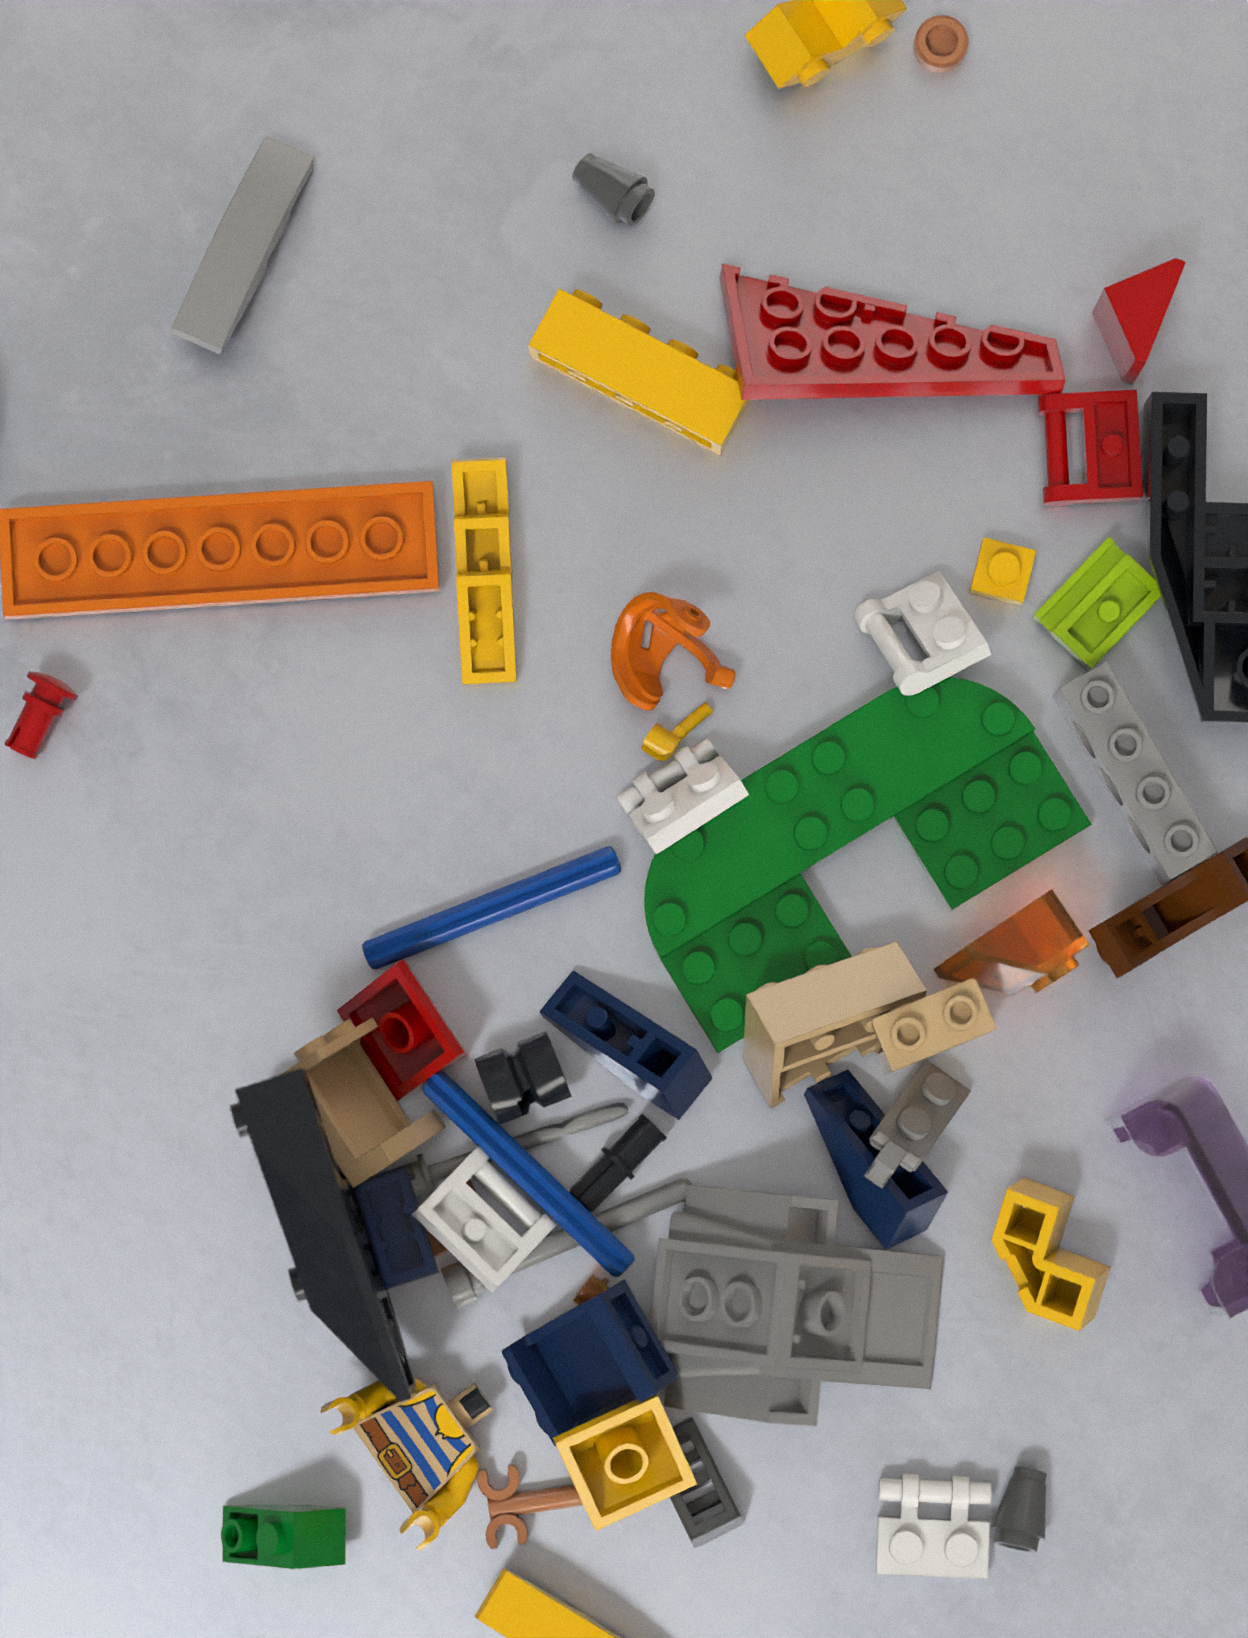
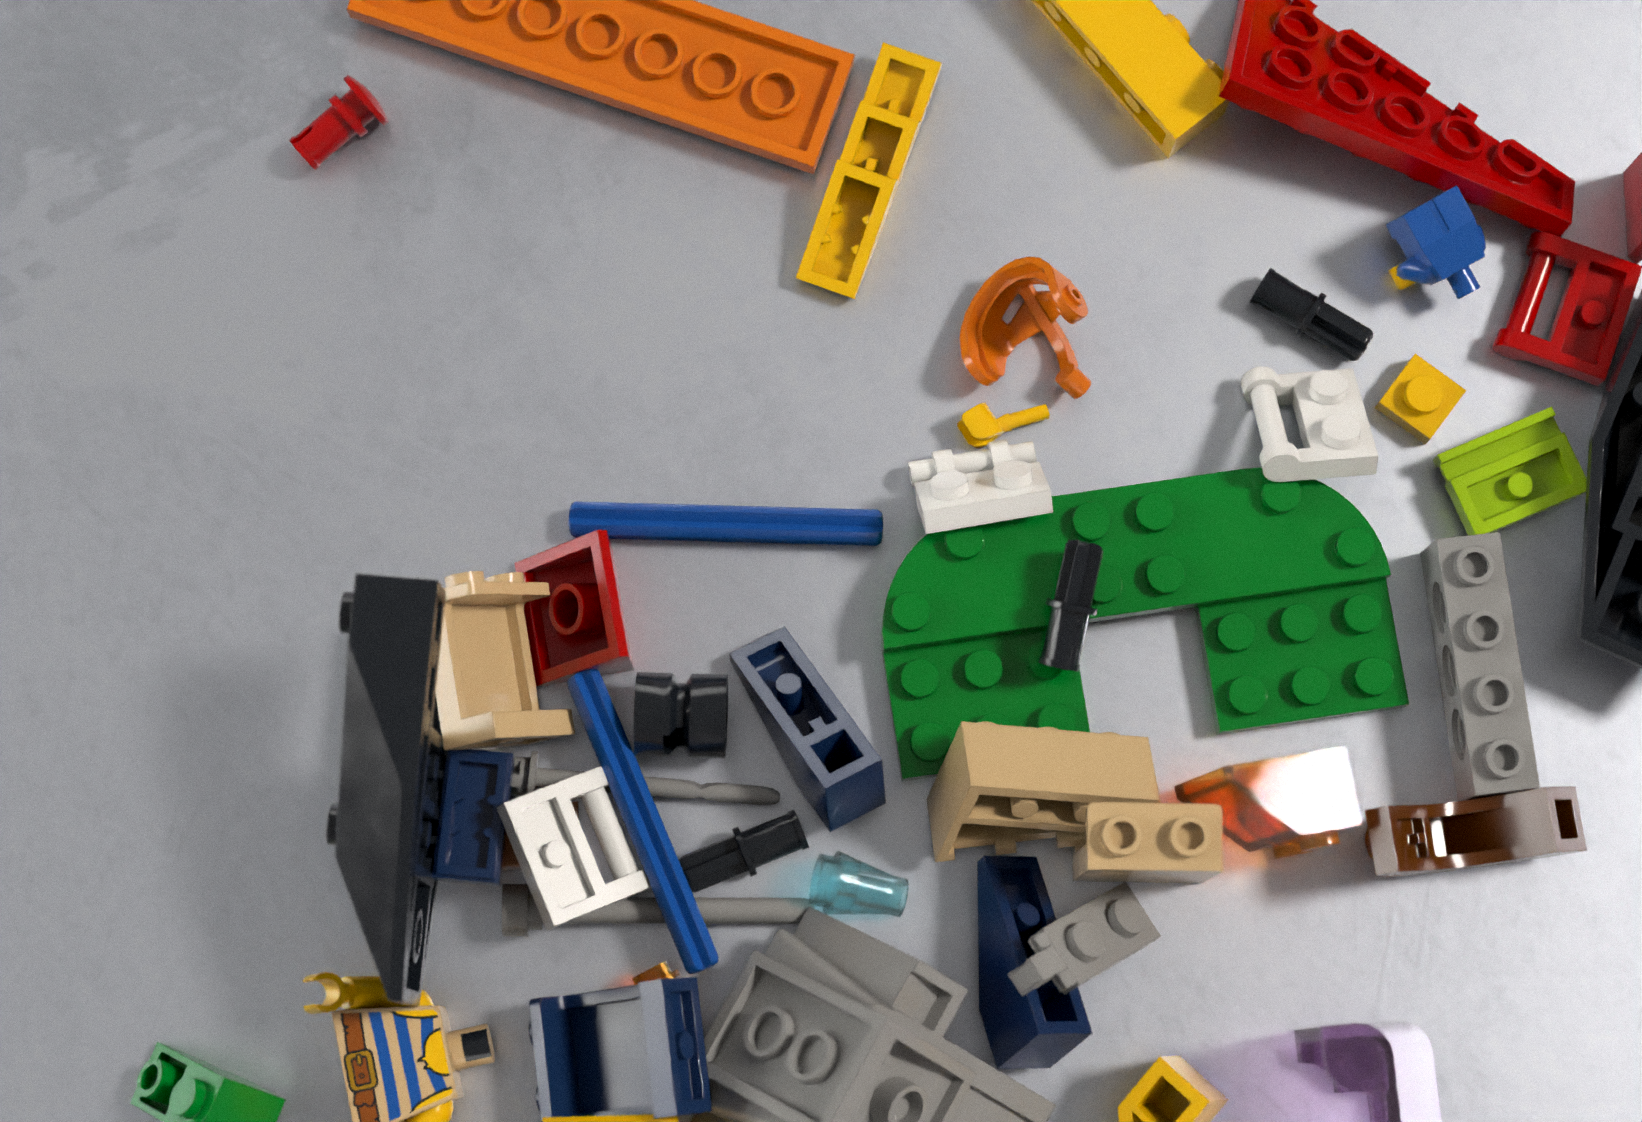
camera: 15 degrees right, 5 degrees down
none -> clear light blue cone [809,851,909,917]
none -> black axle [1038,540,1104,672]
none -> black axle [1250,267,1373,361]
none -> blue piece [1385,186,1486,299]

